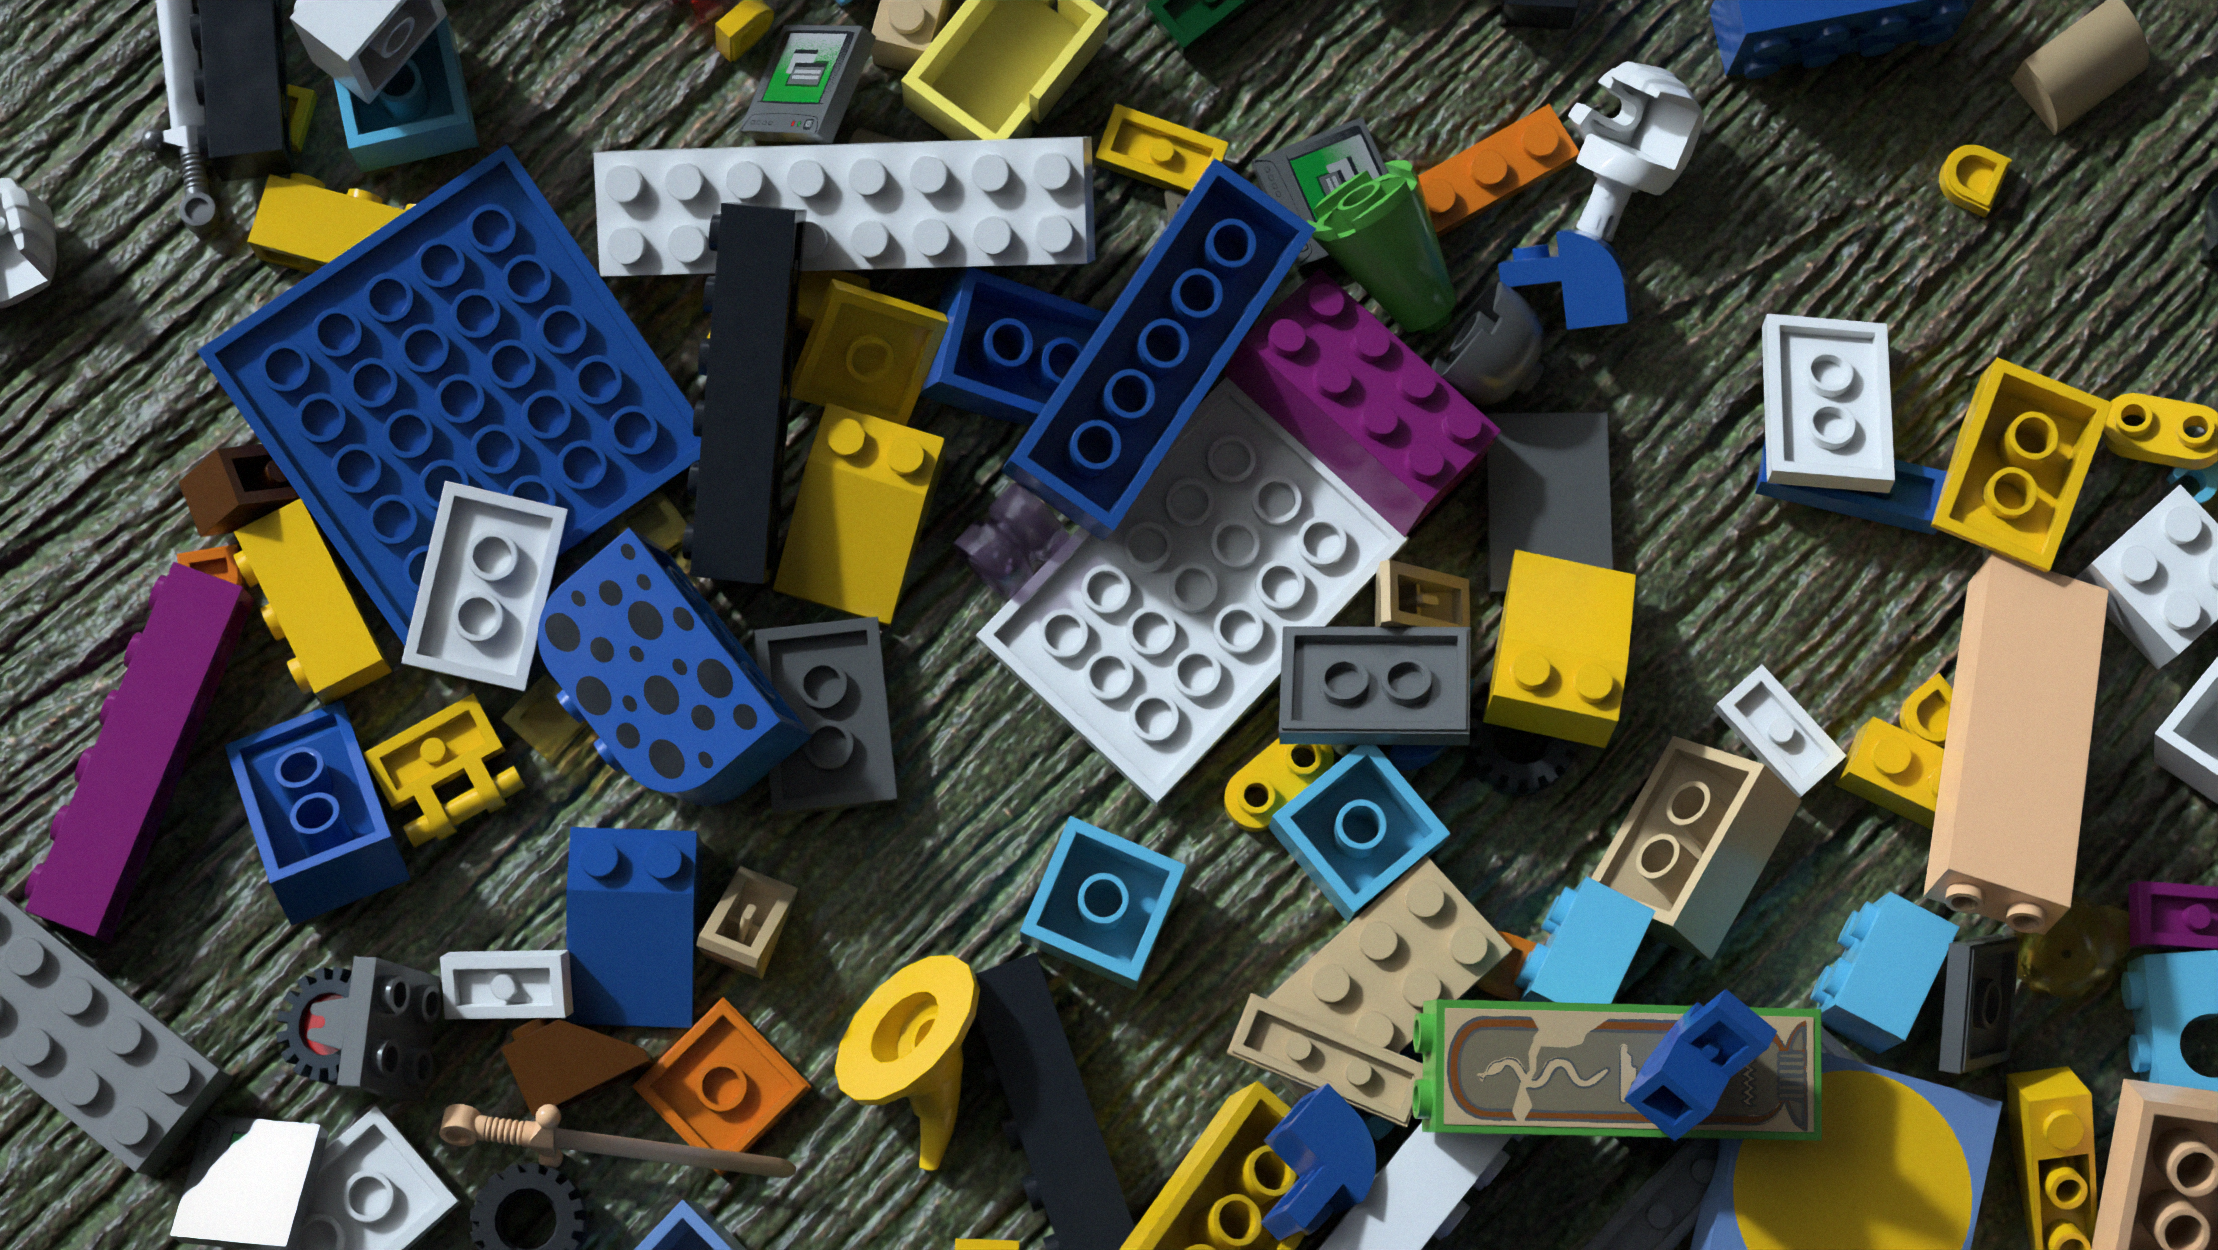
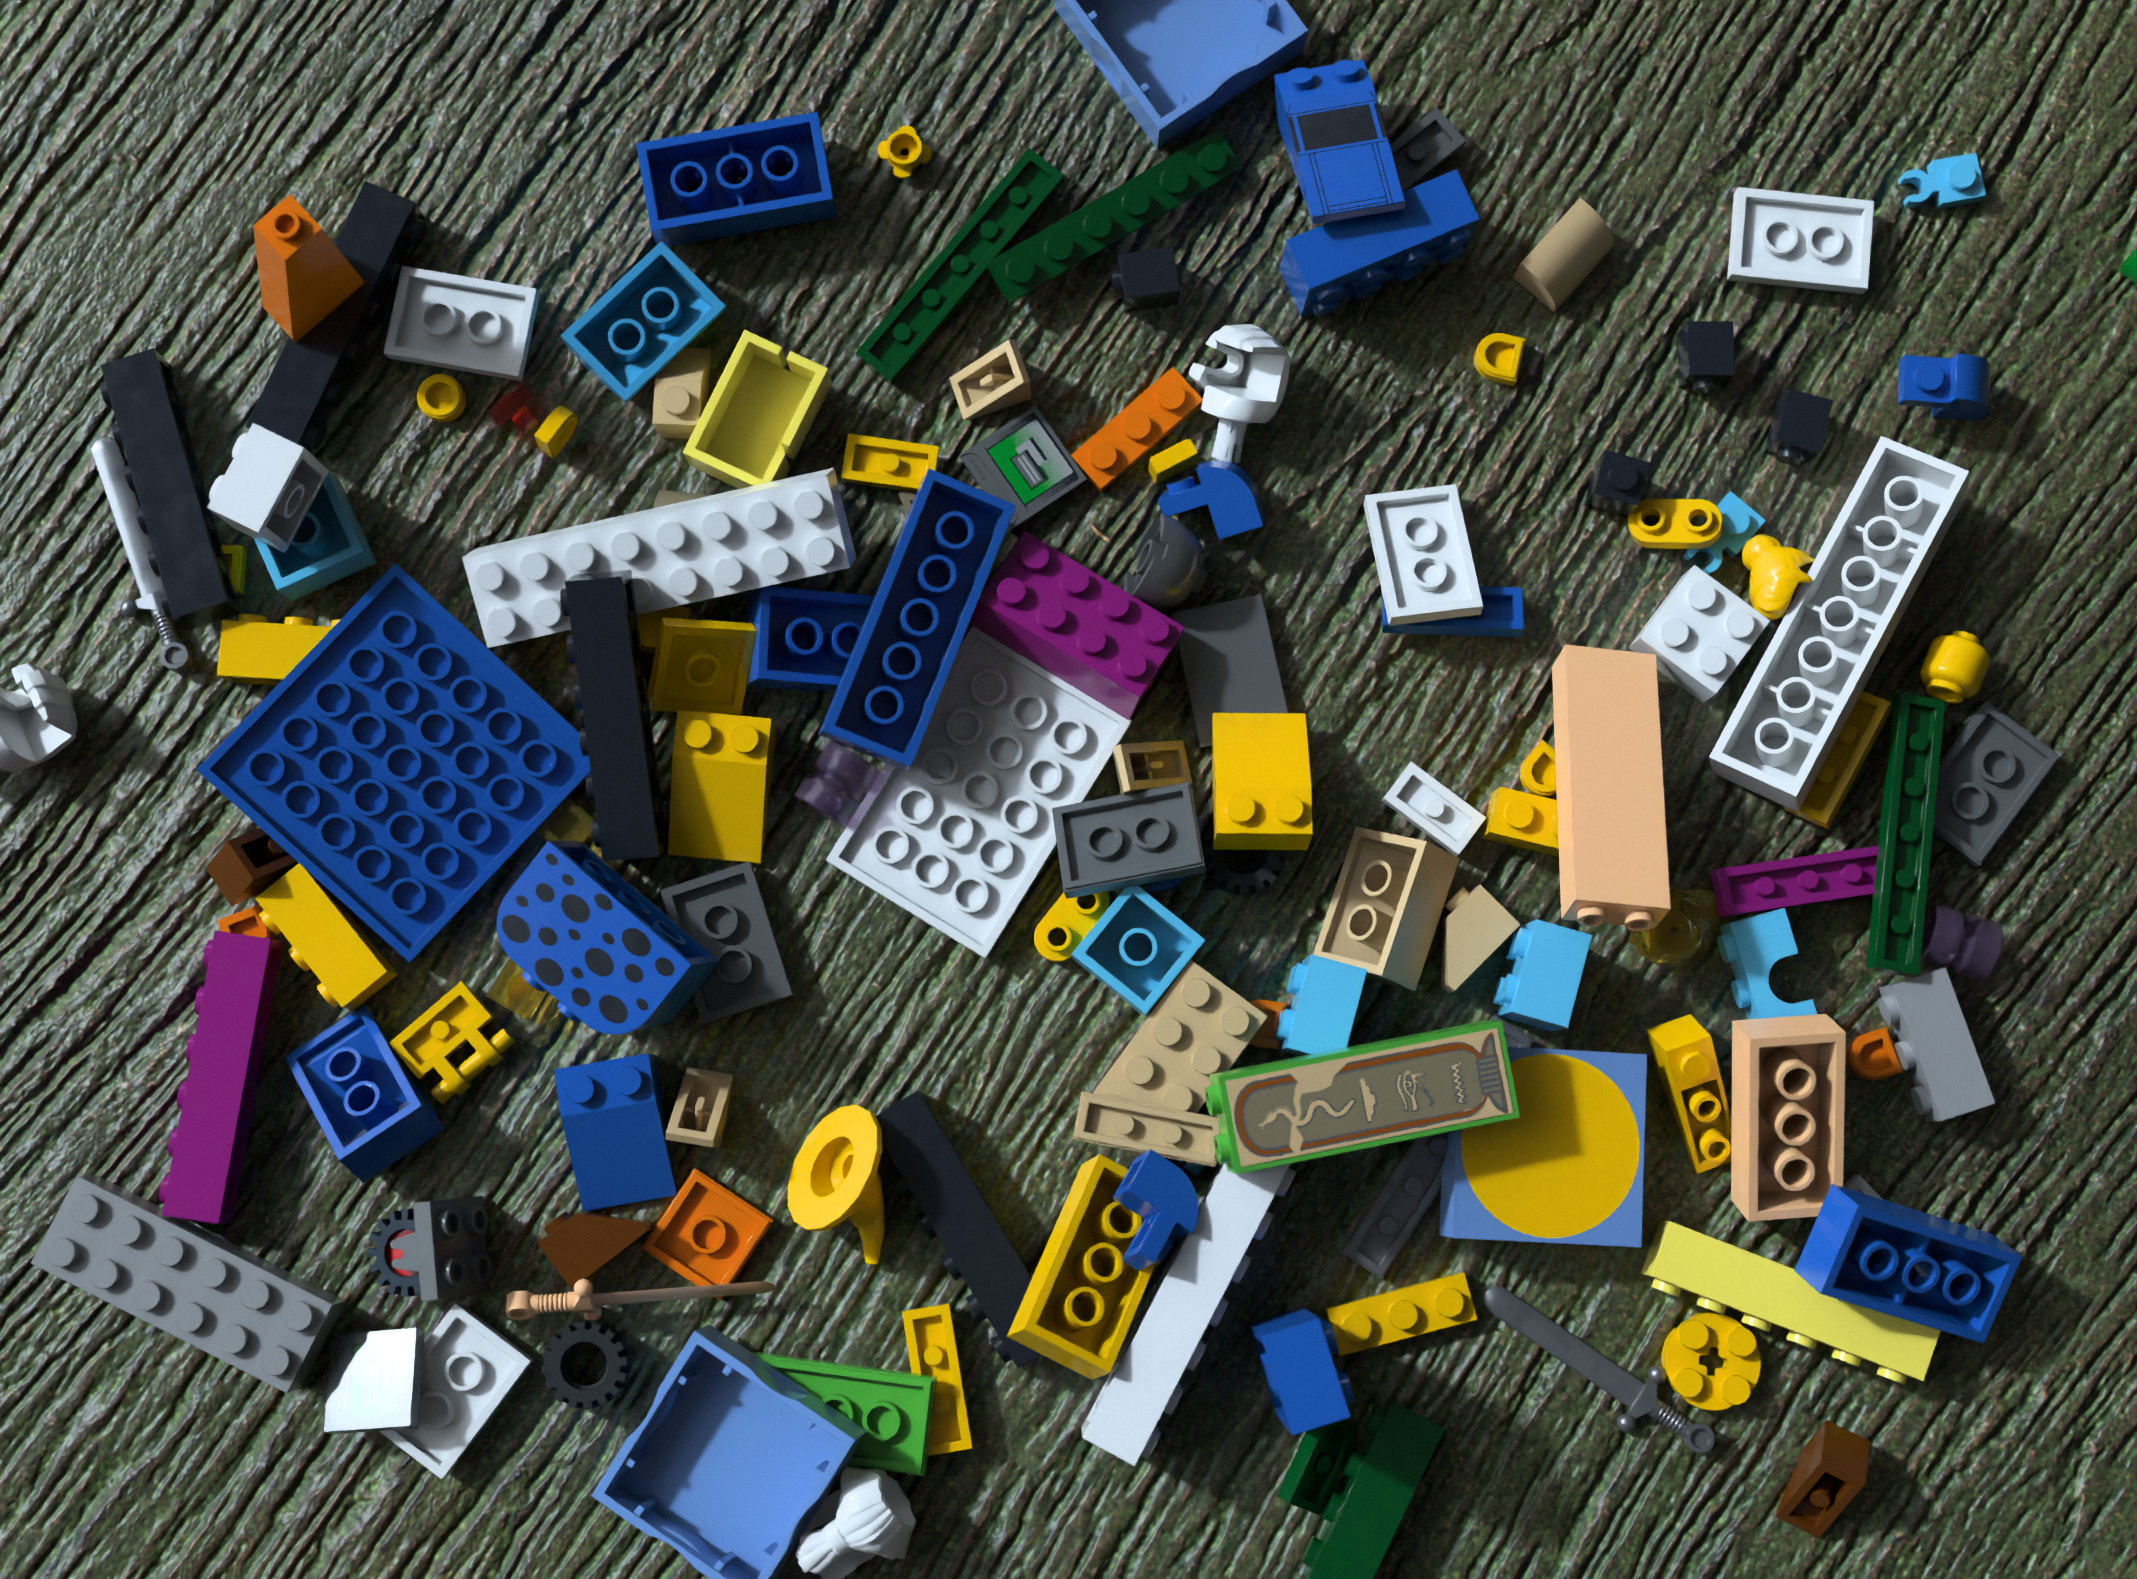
camera: 10 degrees left, 5 degrees up
white plate [401,481,568,692] -> none
white plate [440,950,574,1019] -> none
tile [740,25,876,144] -> none
medium azure brick [1020,816,1187,991] -> none
bright green cone [1307,160,1457,335] -> none
blue brick [1624,989,1777,1141] -> none
yellow slope [1930,357,2113,573] -> none
dark grey tile [1939,934,2020,1074] -> none
none -> tan slope [949,339,1031,420]
none -> yellow tile [1148,439,1198,485]
none -> tan slope [1441,884,1521,993]
none -> black brick [1583,450,1650,518]

